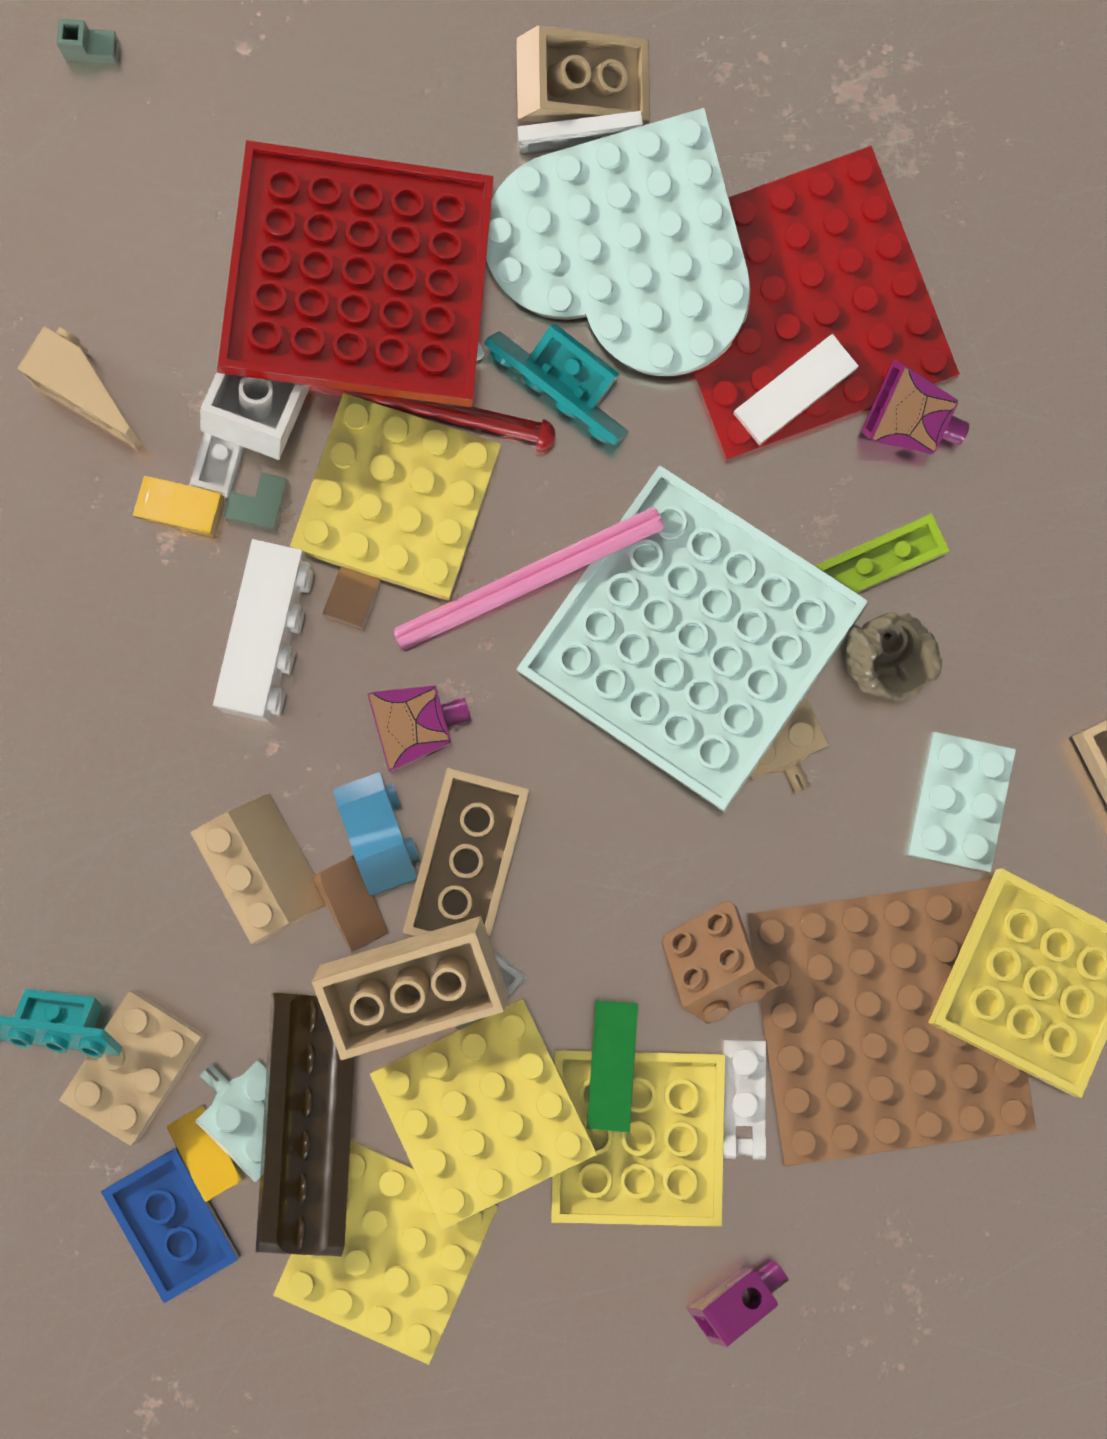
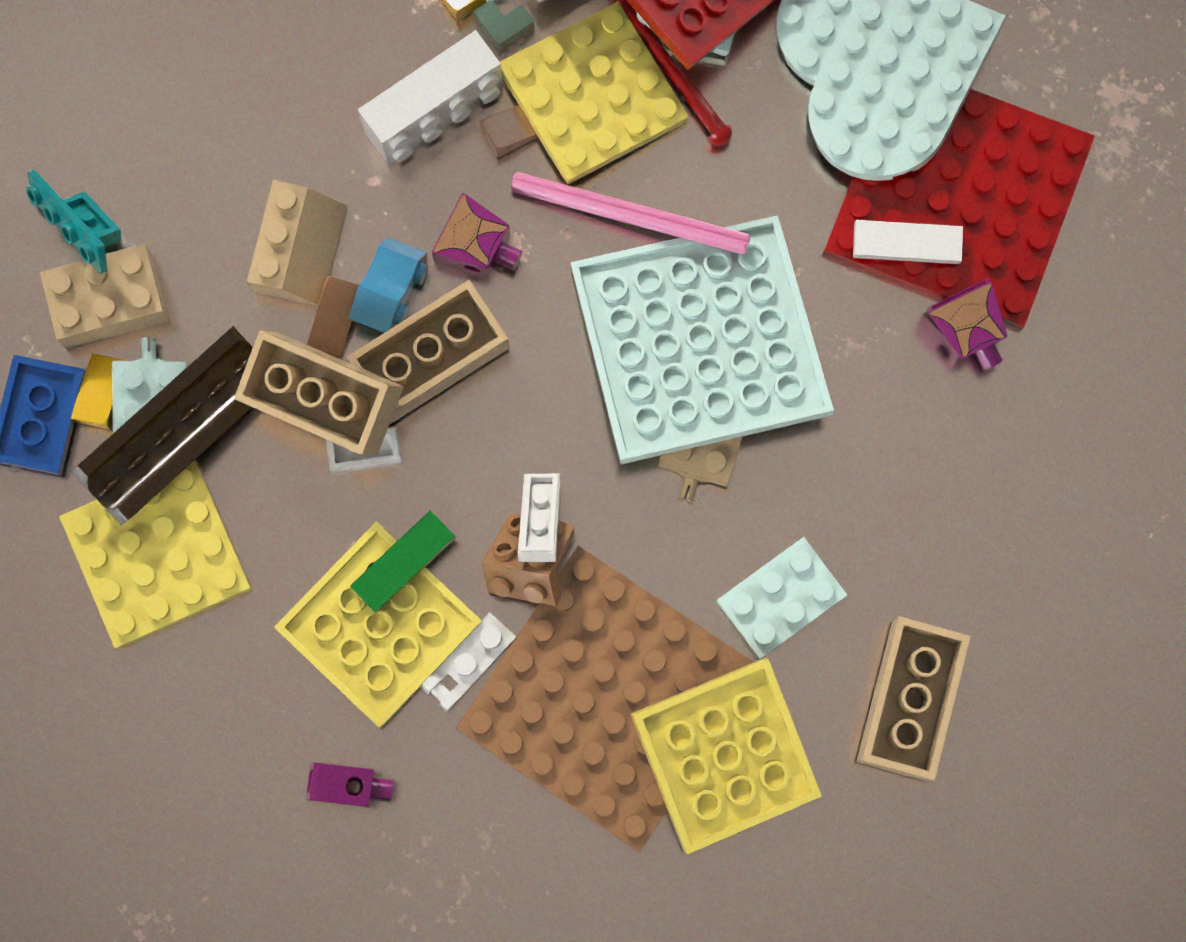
camera: 40 degrees right, 5 degrees down
light yellow plate [370,999,598,1230] -> none
teal bracket [484,323,629,445] -> none
lime plate [815,513,949,594] -> none
dark tan hair [845,612,942,701] -> none
none -> white tile [518,473,561,562]

